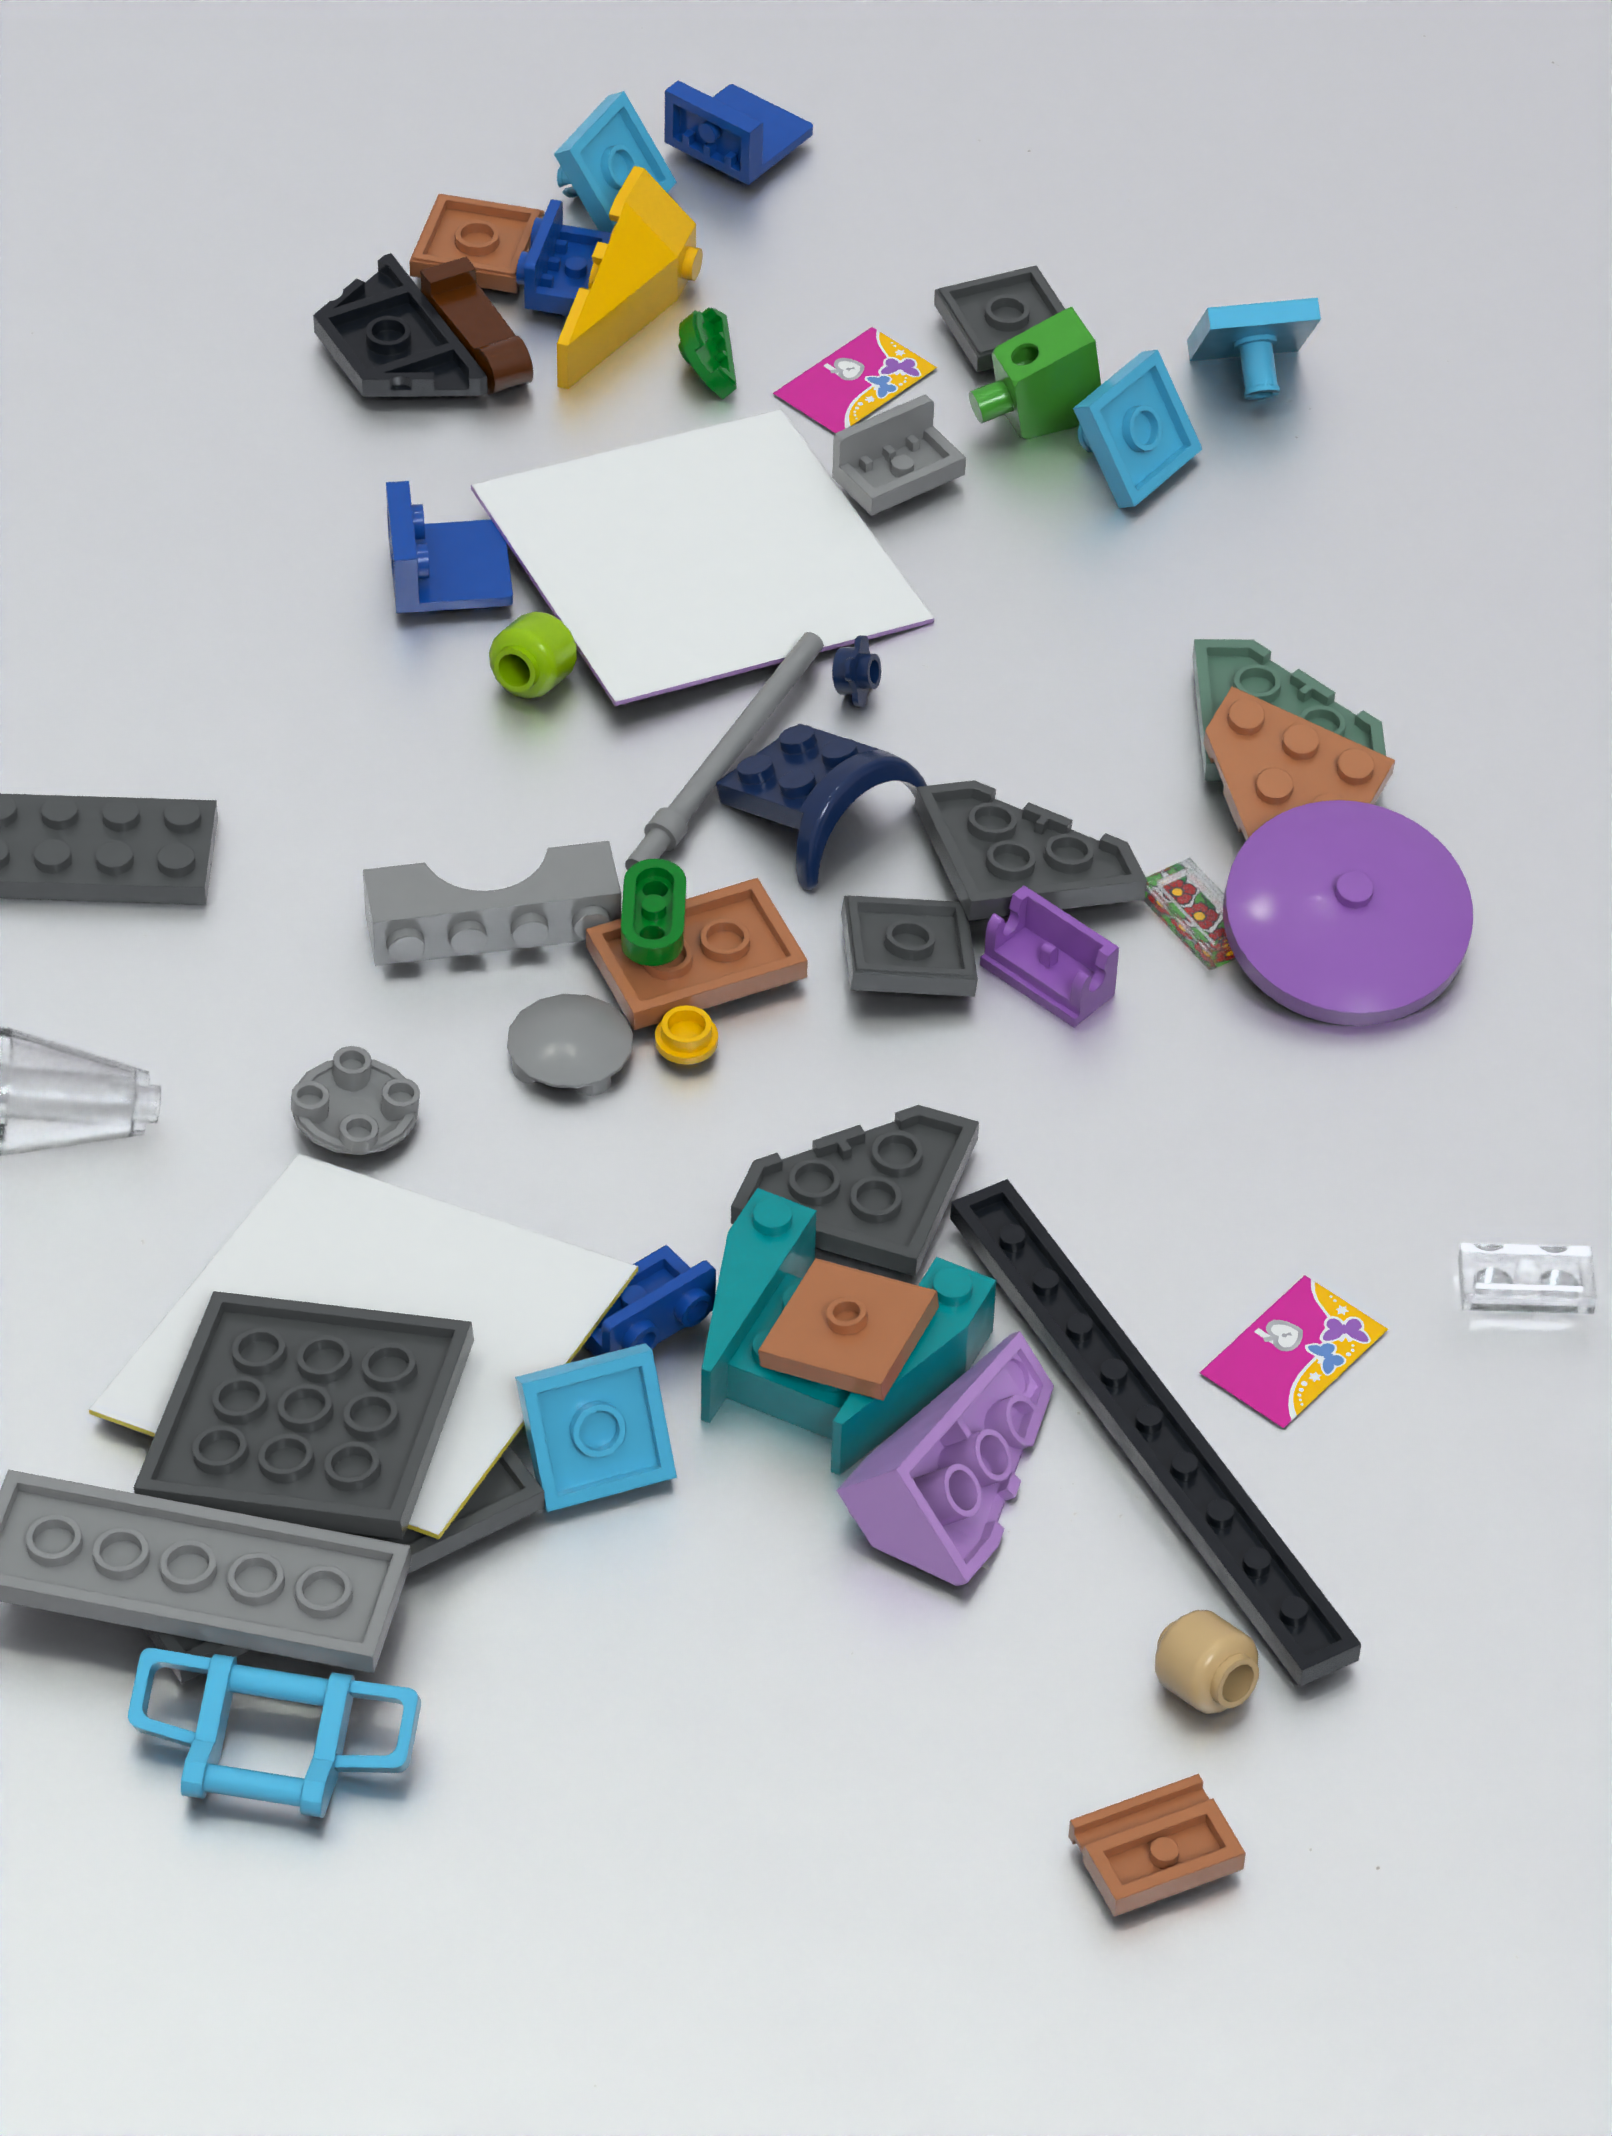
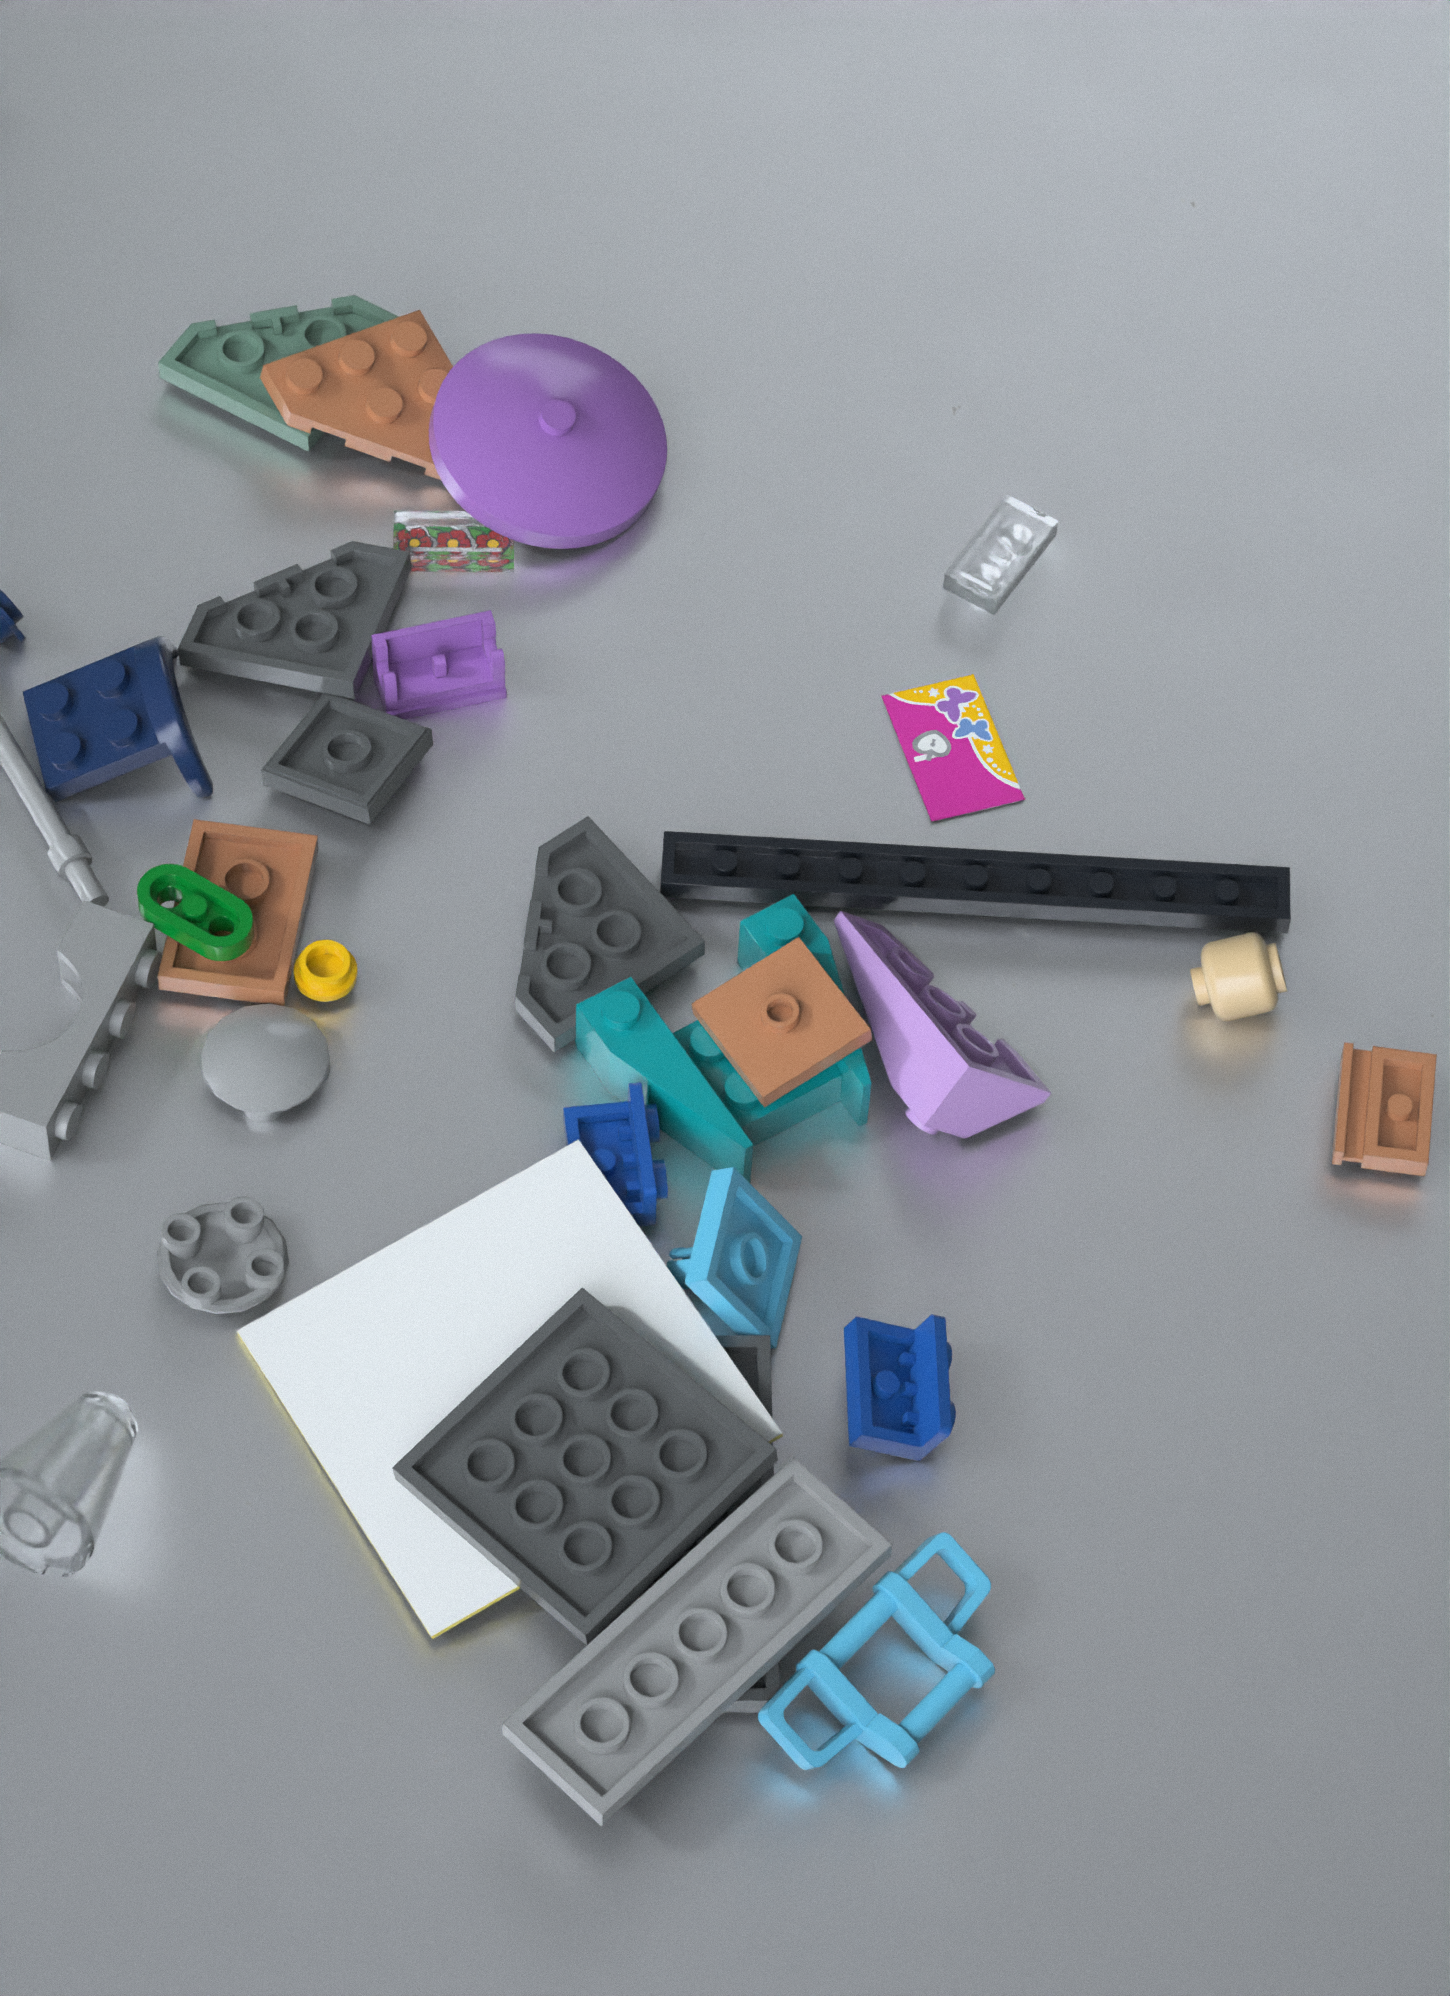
camera: 60 degrees left, 10 degrees up
none -> blue bracket [844,1314,956,1461]

